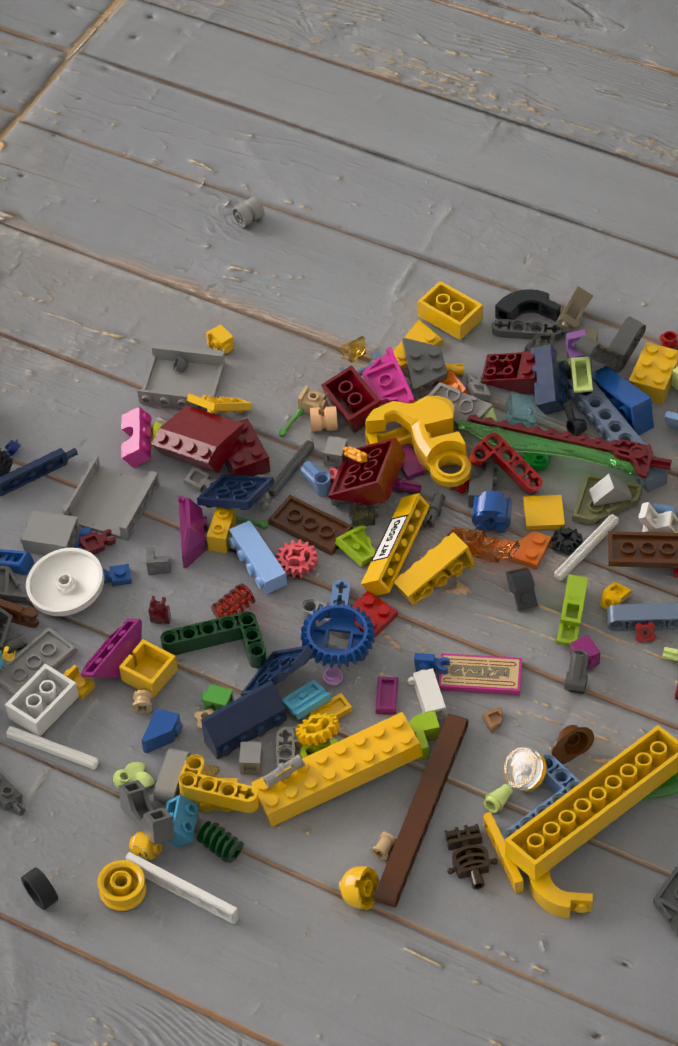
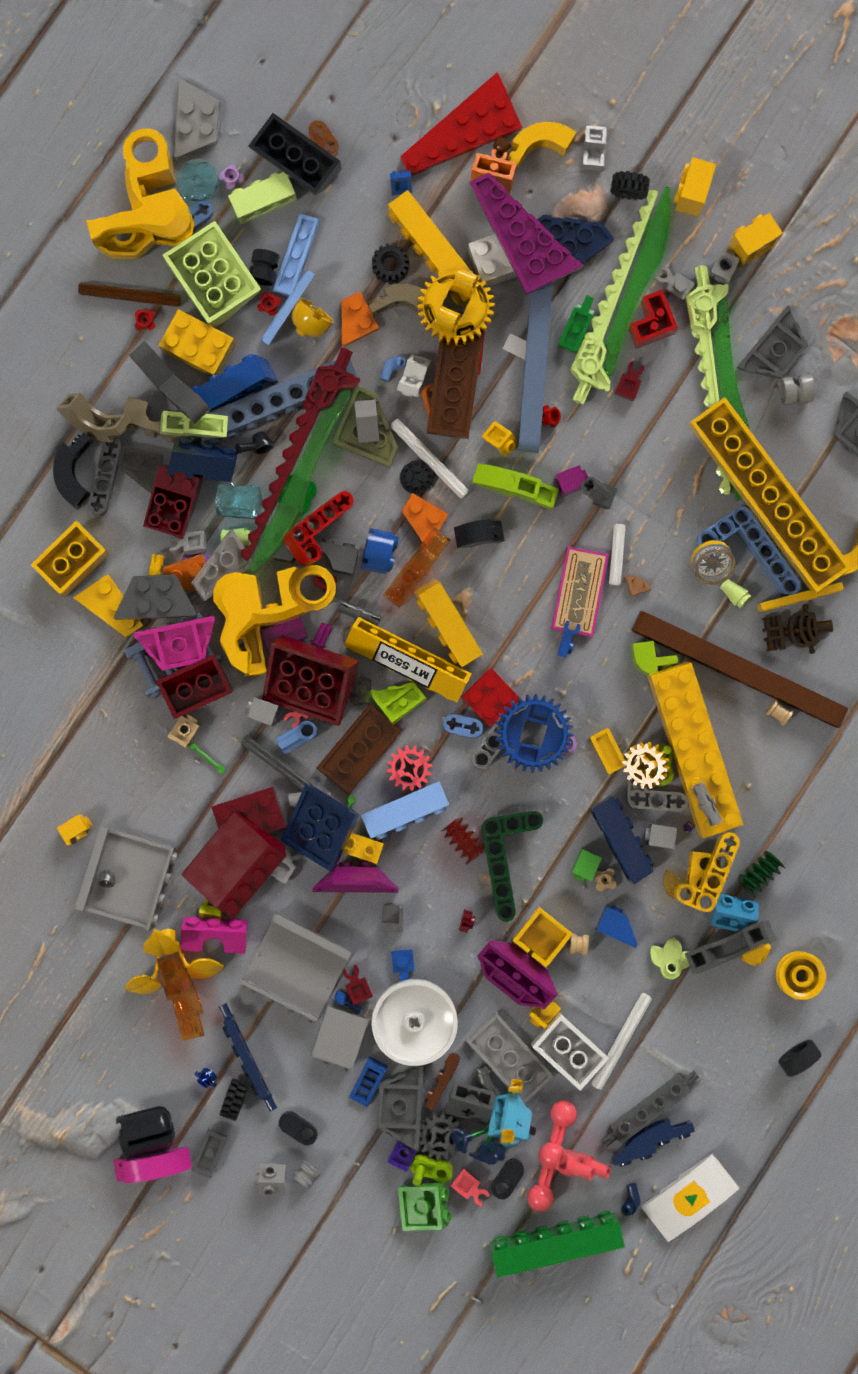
camera: 90 degrees left, 35 degrees up
white tile [125,852,239,924] -> none
light grey beam [154,748,190,803] -> none
yellow wing [187,394,253,414] -> none
dark blue plate [240,645,313,696] -> none
medium azure plate [281,679,331,720] -> none
light nougat wheel [310,406,338,432] -> none
clear yellow bracket [338,336,366,363] -> none
yellow cylinder [339,866,379,910] -> none
light orange axle [343,446,368,463] -> none
magenta tile [375,677,398,715] -> none
white brick [408,669,446,721] -> none
yellow tile [523,495,565,531] -> none
reddish brown piece [551,725,594,764] -> none
medium lavender bracket [566,329,586,359] -> none
none -> yellow plant [125,929,224,994]
none -> clear orange slope [157,954,204,1041]
none -> white axle [609,524,626,586]

